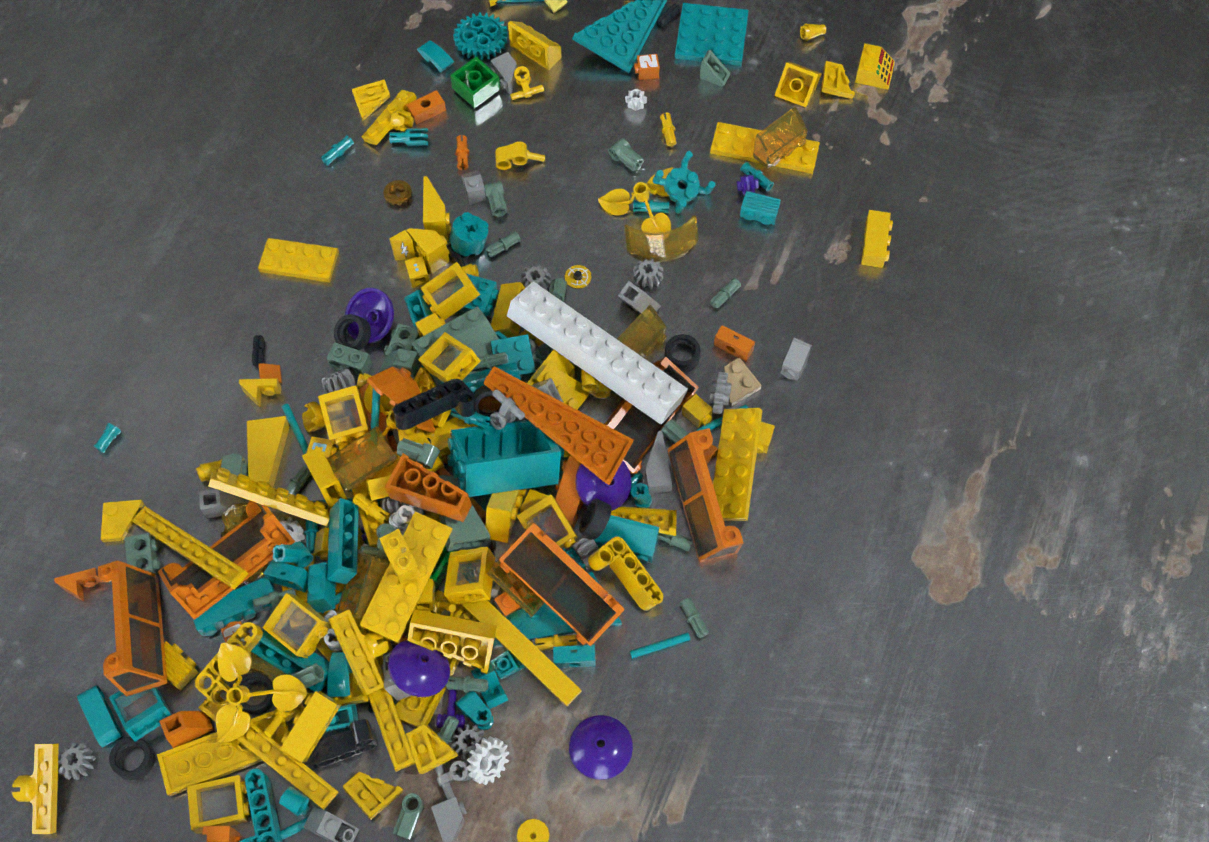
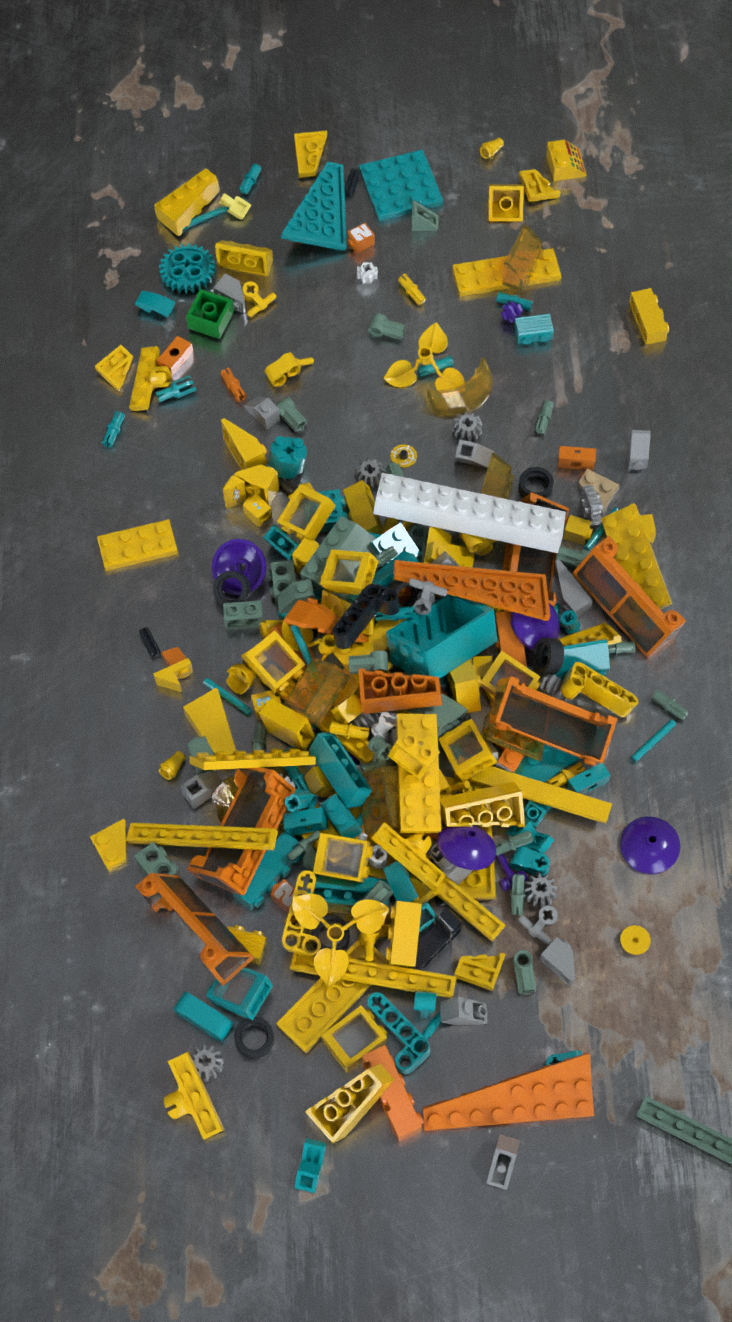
camera: 25 degrees left, 0 degrees up
orange slope [54,568,103,601] -> none
teal pin [94,423,122,453] -> none
orange slope [160,711,214,748] -> none
light grey gear [321,369,355,394] -> none
pearl gold gear [383,180,412,206] -> none
yellow wing [406,724,458,774] -> none
white gear [466,736,509,785] -> none
sand green axle [486,231,521,257] -> none
teal plate [653,151,715,214] -> none

